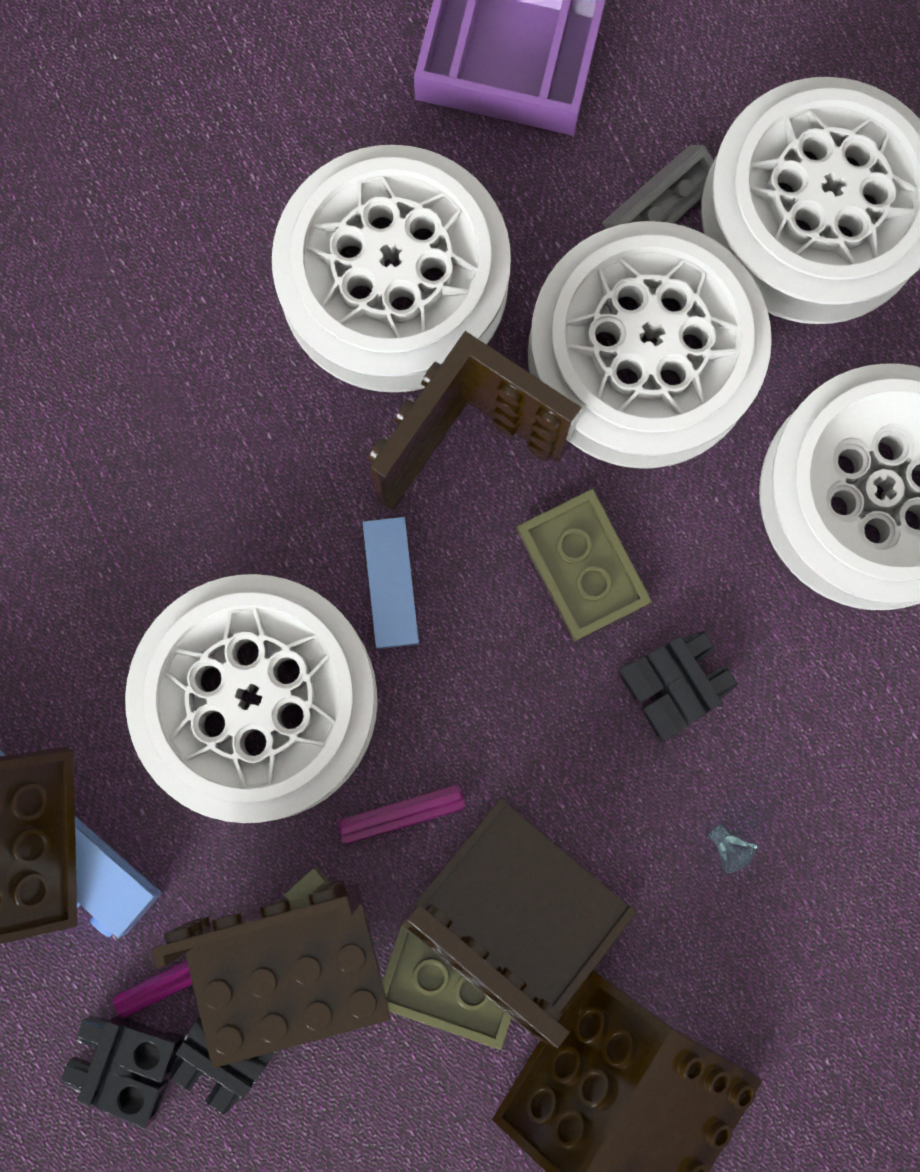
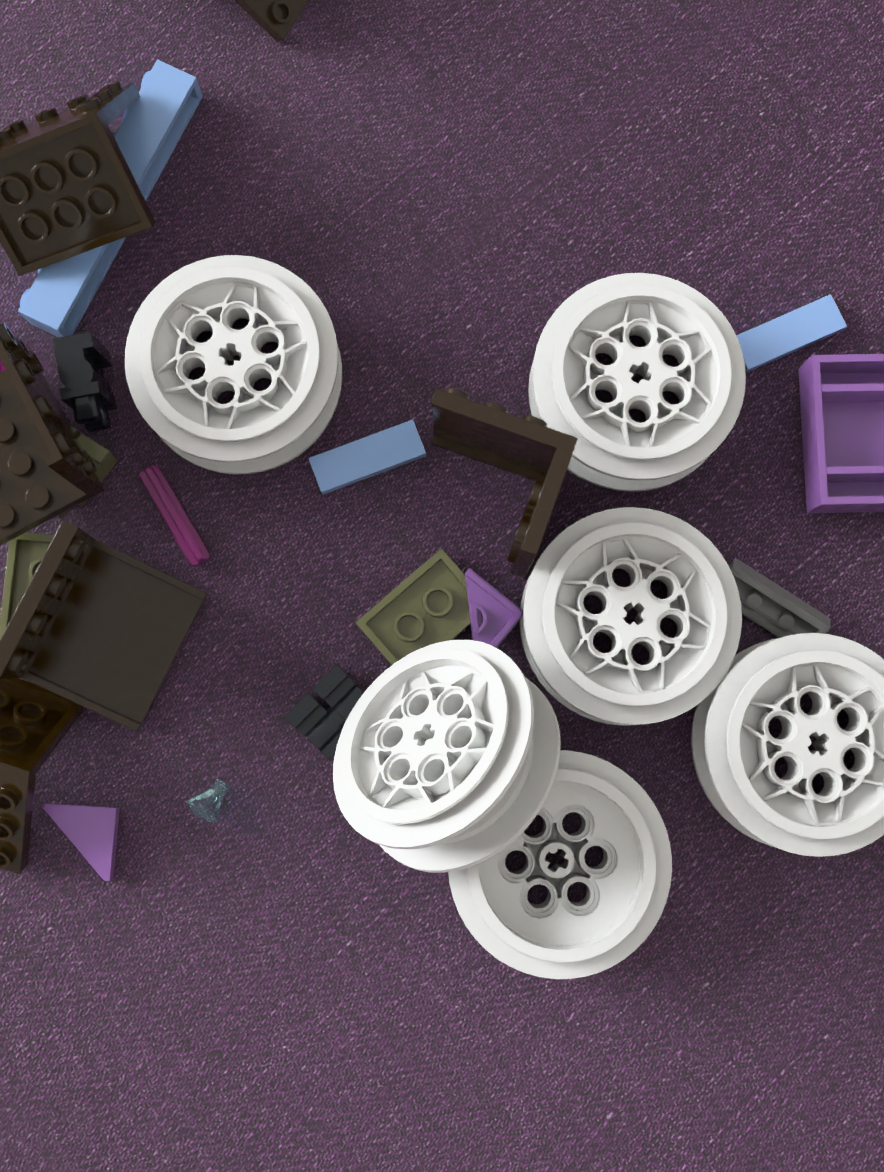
camera: 75 degrees right, 0 degrees up
none -> medium lavender tile [44,803,120,881]
none -> black hips [52,332,117,432]
none -> white wheel [333,640,561,873]
none -> medium lavender tile [465,568,523,648]
none -> light blue tile [736,294,847,373]

